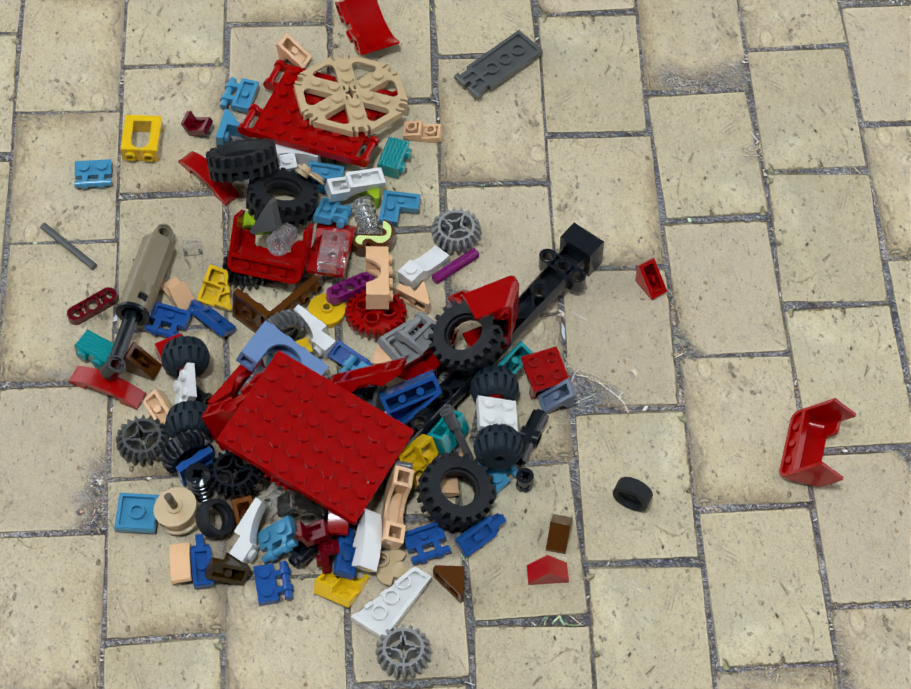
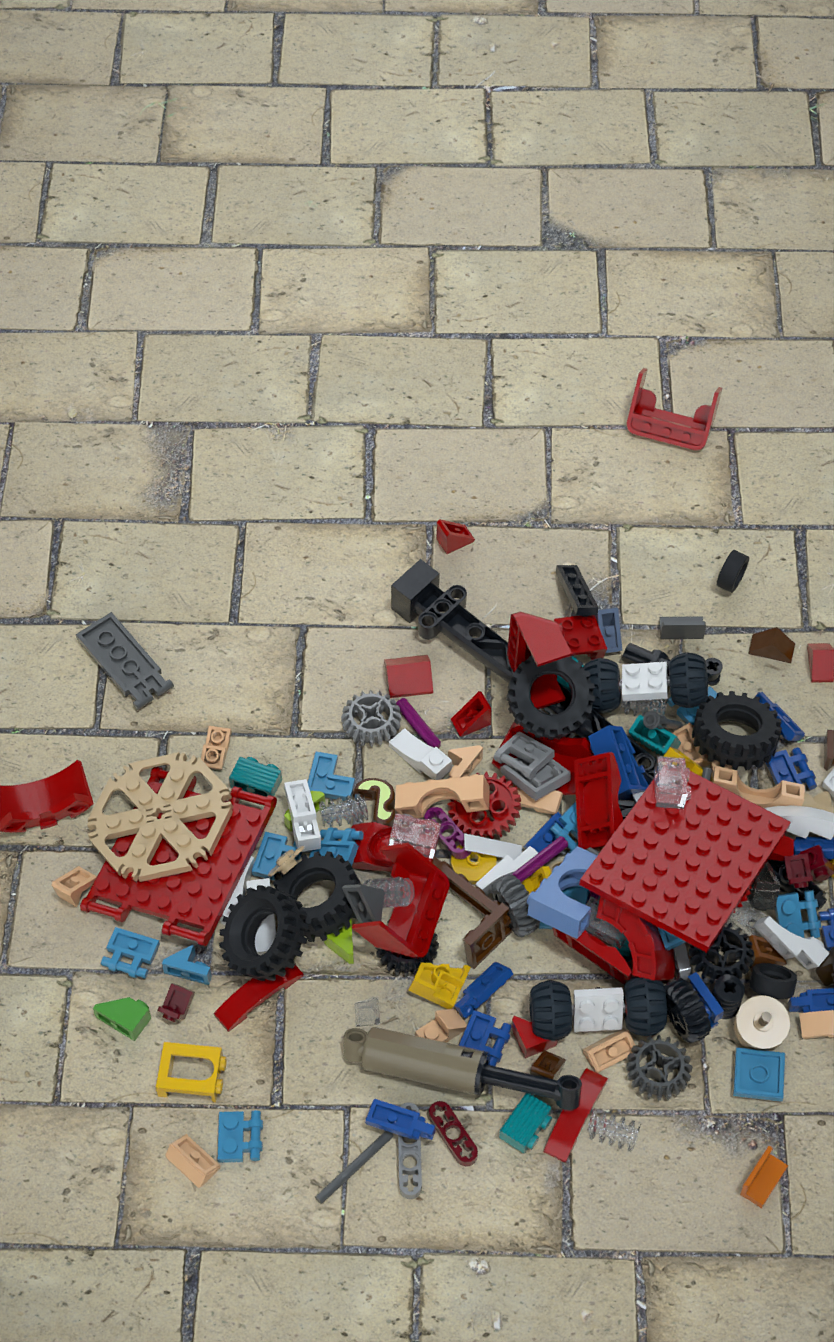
camera: 85 degrees left, 0 degrees up
none -> bright green slope [93,997,151,1041]
none -> light nougat slope [166,1134,221,1188]
none -> blue hinge [365,1099,436,1140]
none -> red slope [384,655,433,698]
none -> light grey beam [398,1102,422,1200]
none -> white sticker [464,833,522,860]
none -> magenta axle [512,836,568,882]
none -> black plate [555,565,599,617]
none -> clear piece [587,1108,641,1152]
none -> clear brick [654,756,691,809]
none -> dark grey panel [659,616,706,640]
none -> orange panel [740,1146,788,1208]

